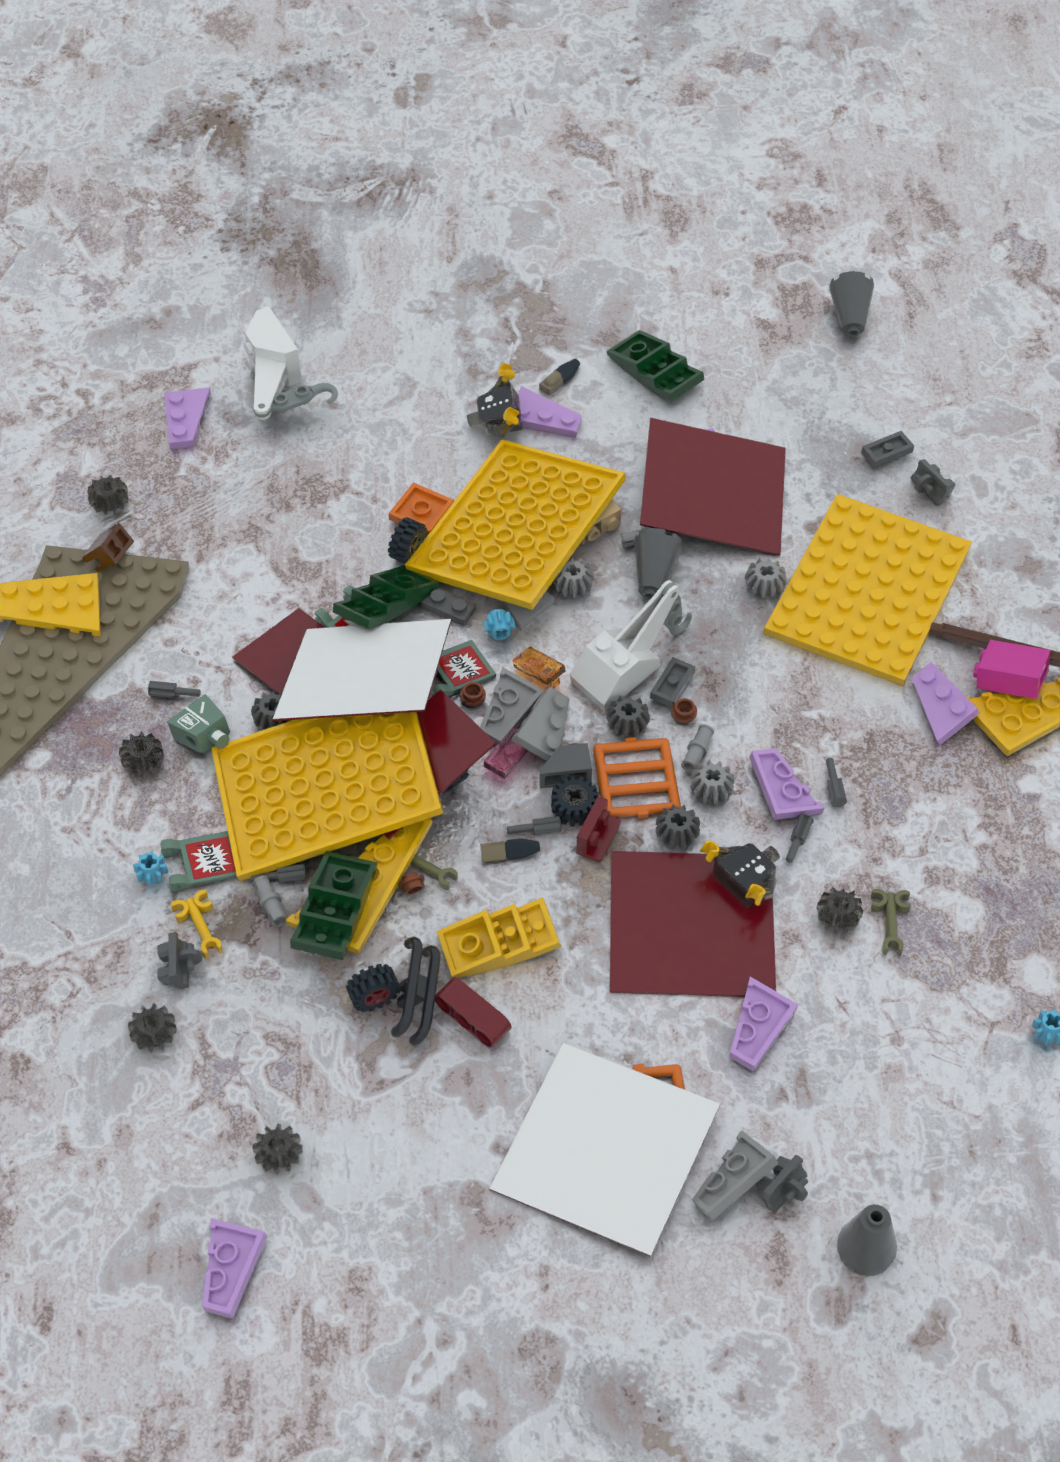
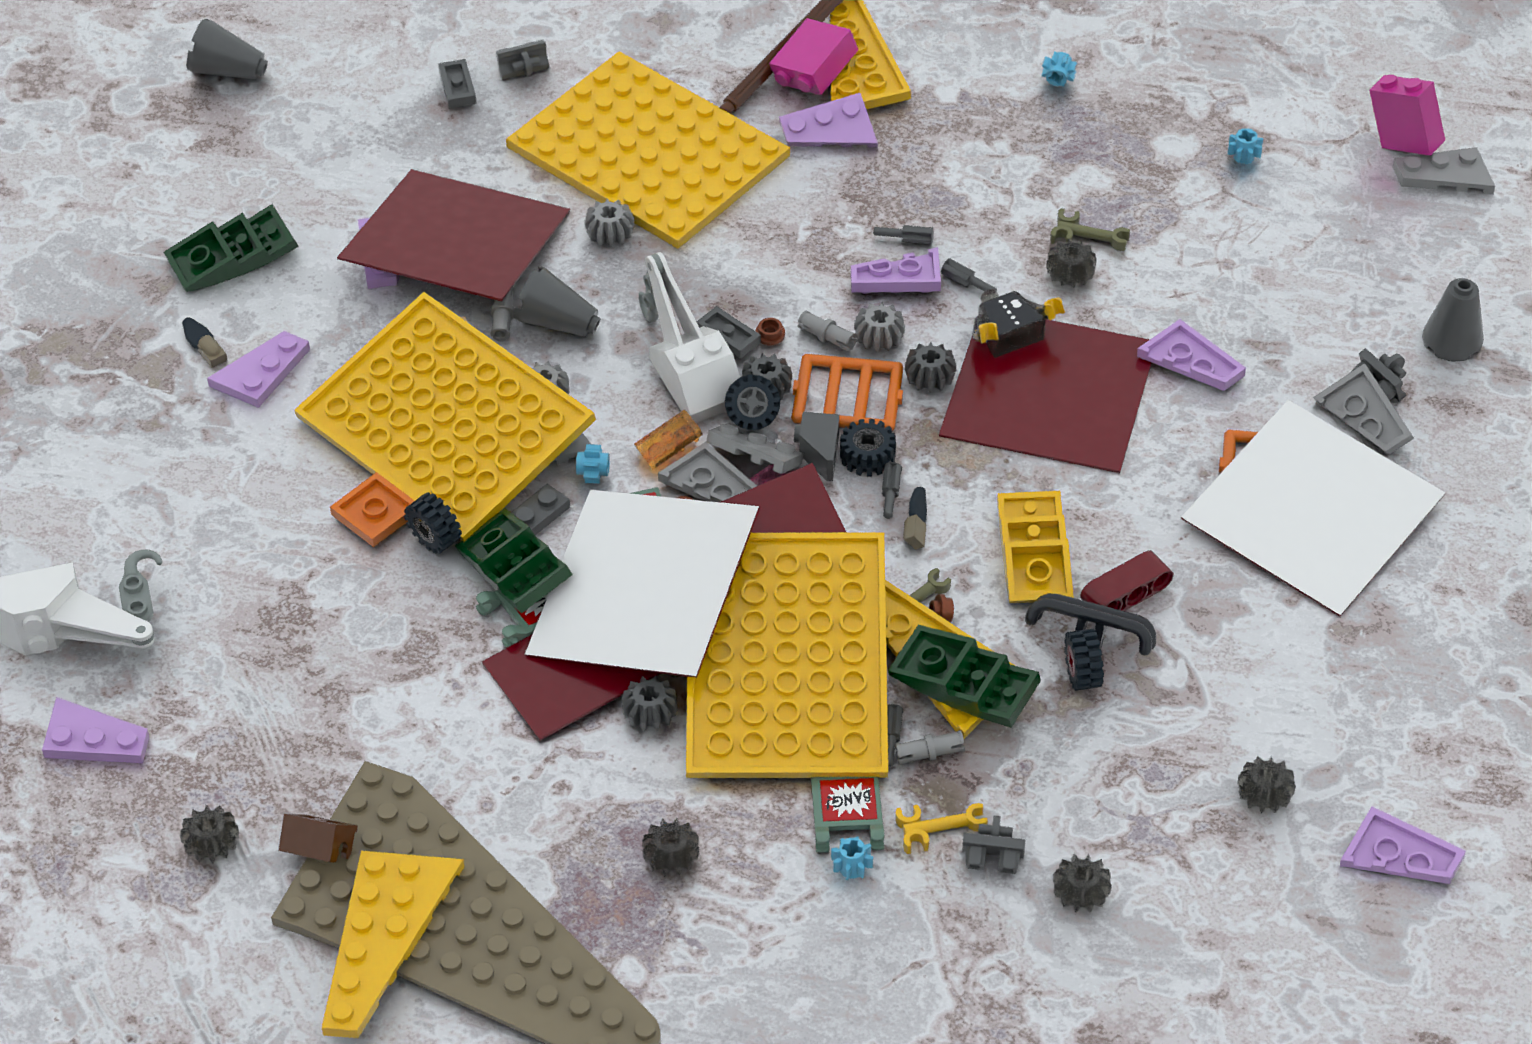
camera: 75 degrees left, 5 degrees down
dark grey axle [148,681,201,698] -> none
sand green torso [167,694,230,753] -> none
torso [467,363,523,437] -> none
dark red bracket [576,796,621,863] -> none
none -> black wheel [725,374,780,431]

